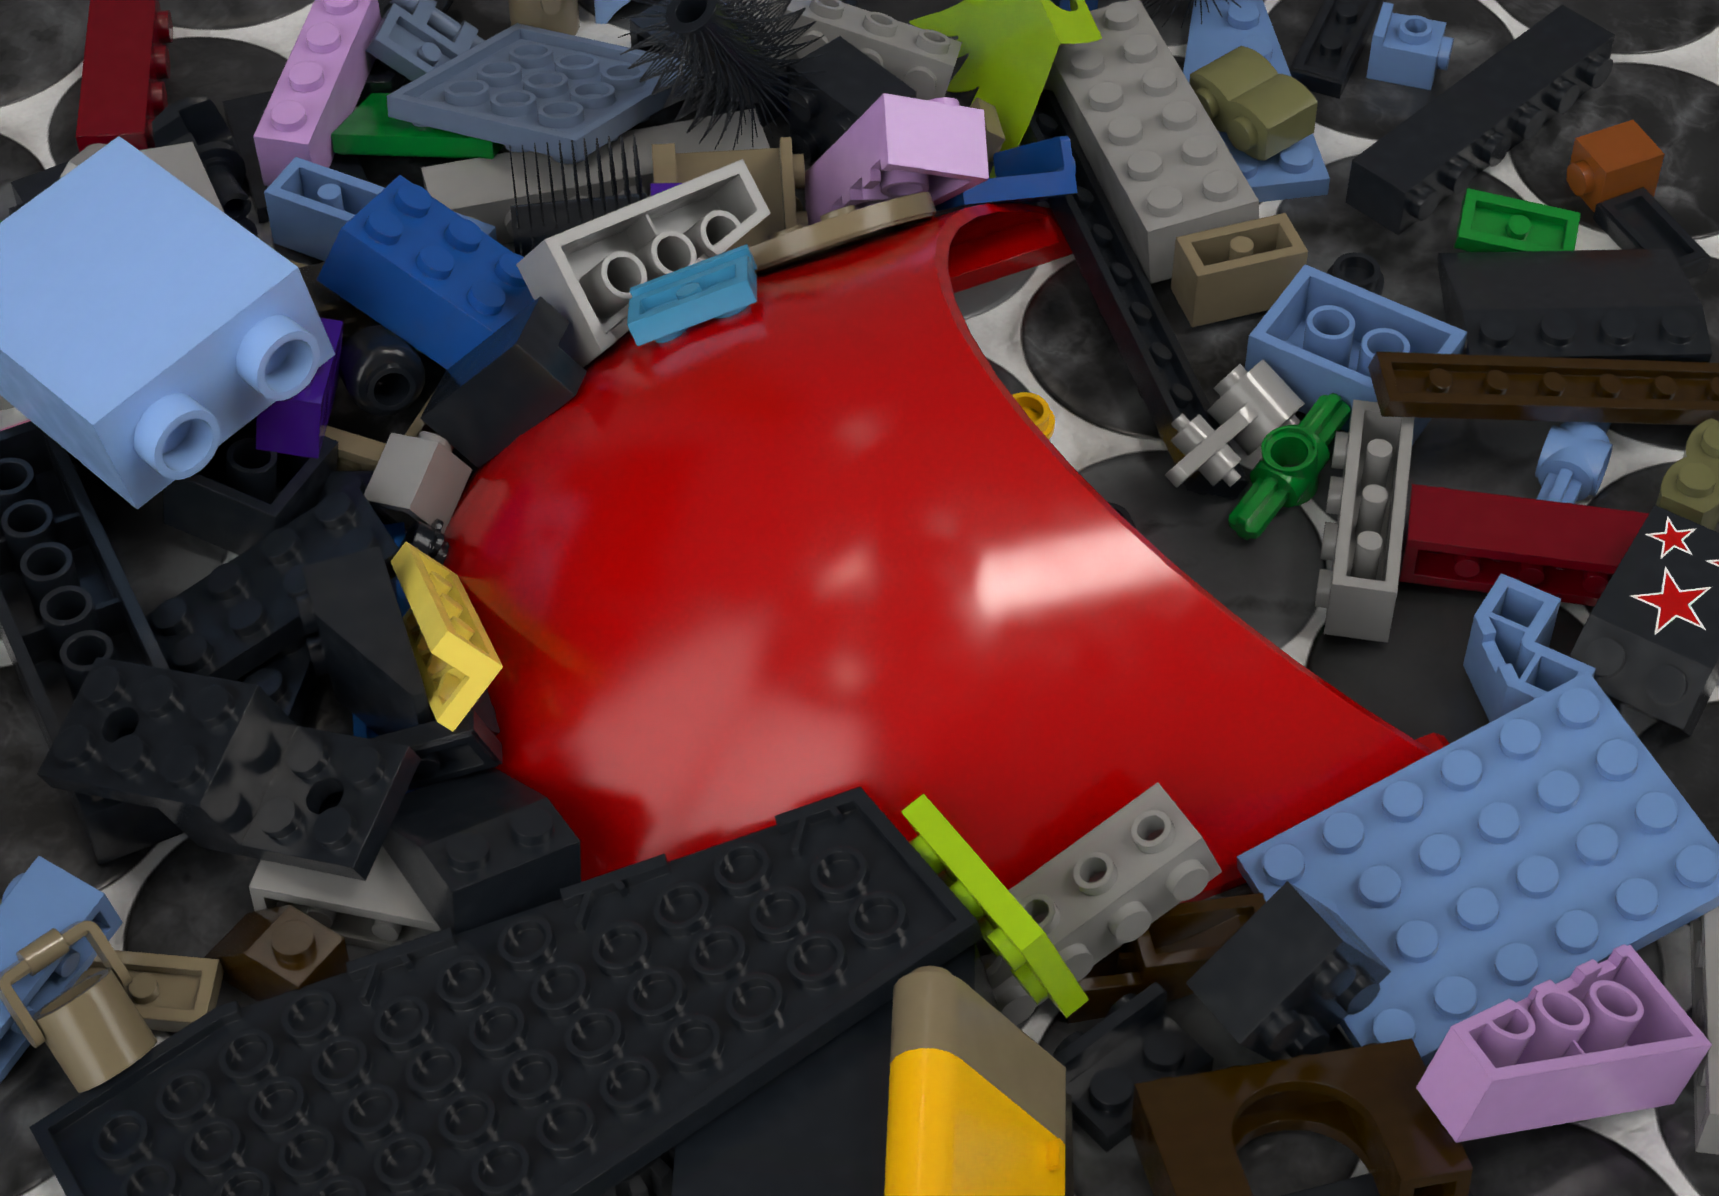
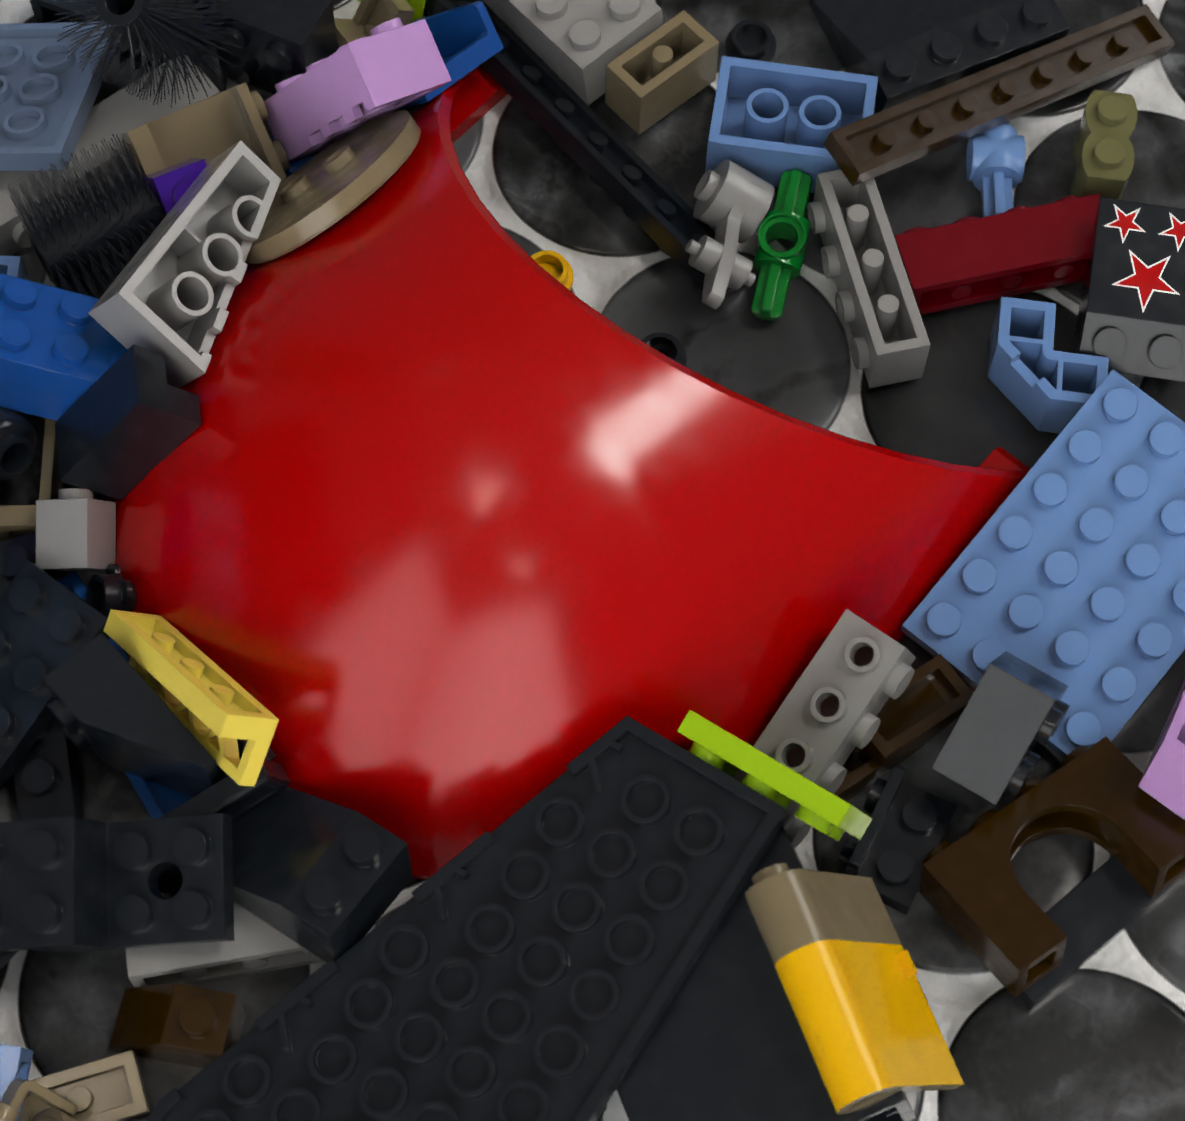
camera: 25 degrees left, 15 degrees up
dark azure plate [627,244,757,346] -> none

